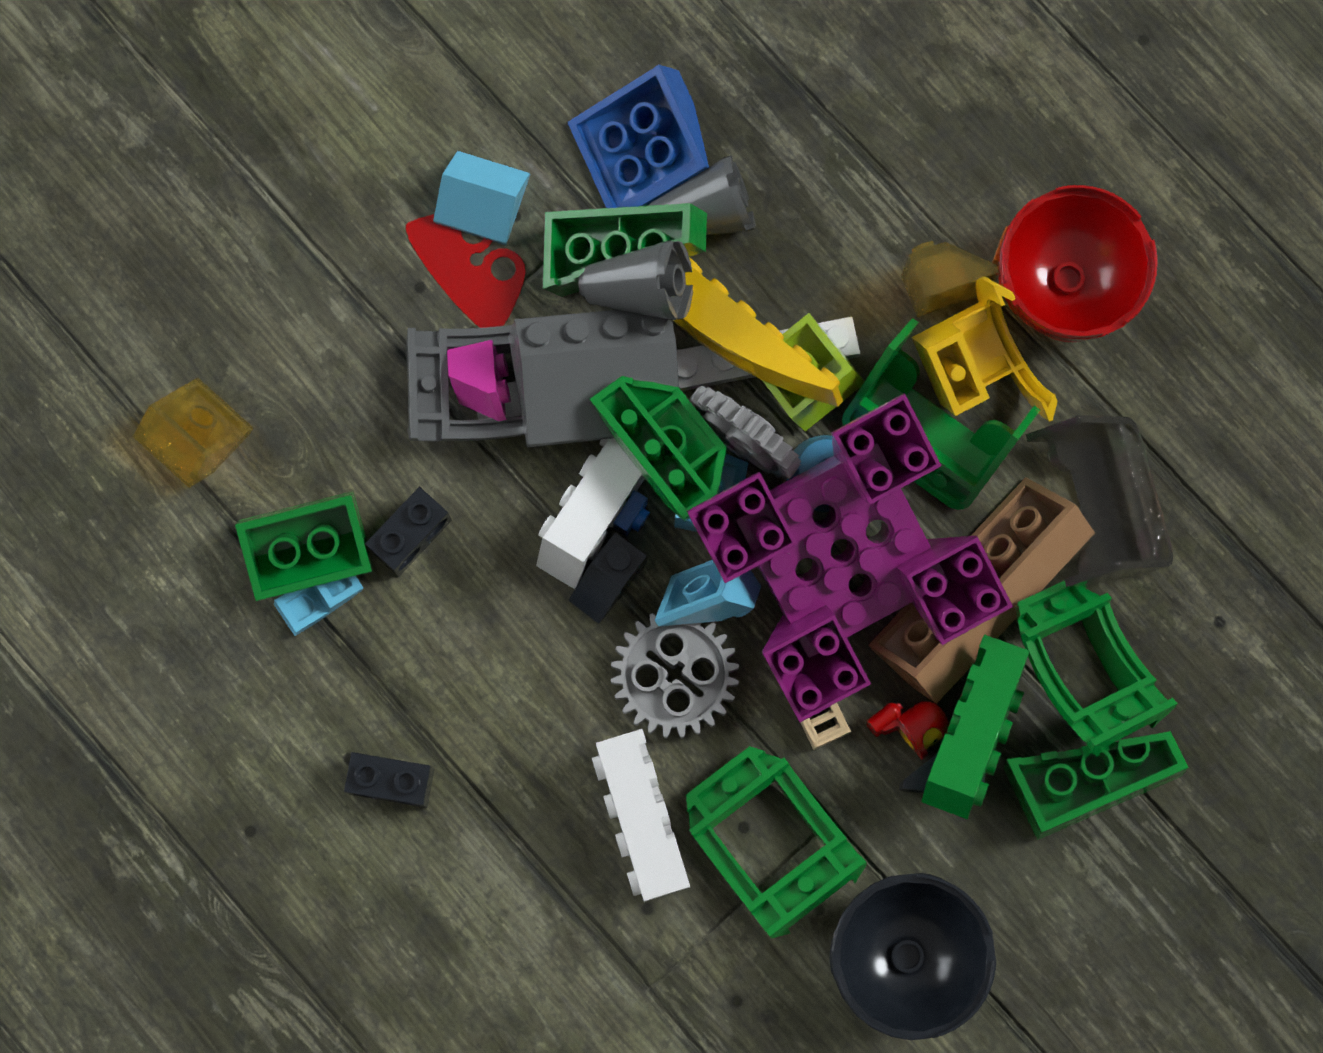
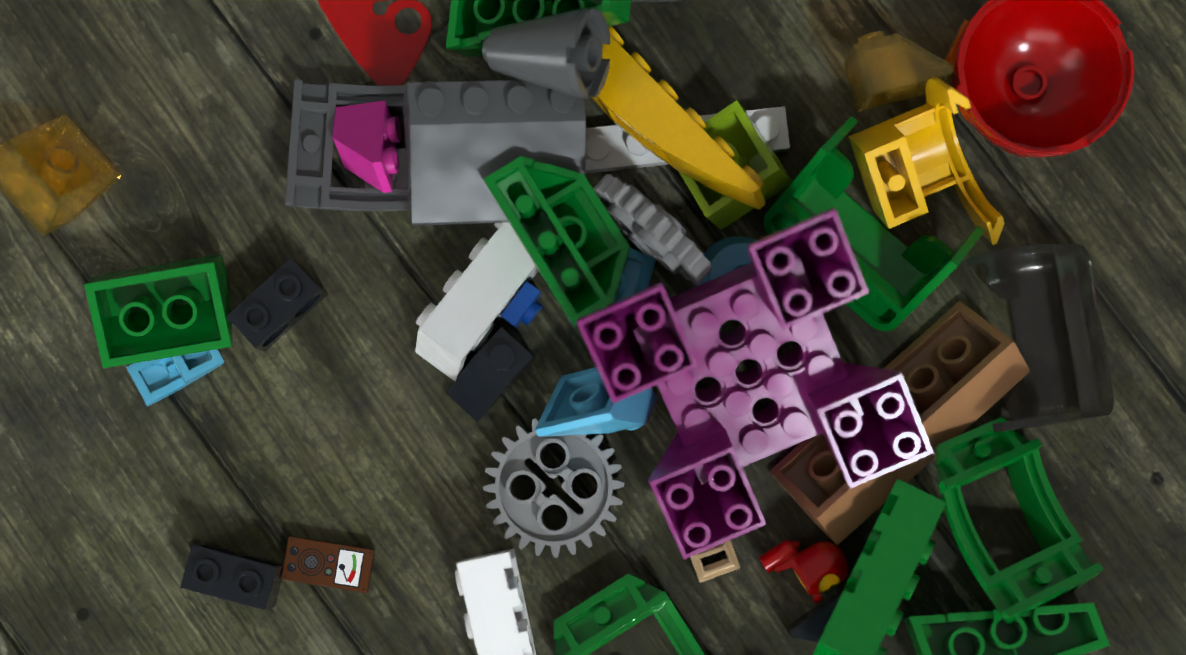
camera: 15 degrees right, 5 degrees up
none -> tile [281,536,376,593]

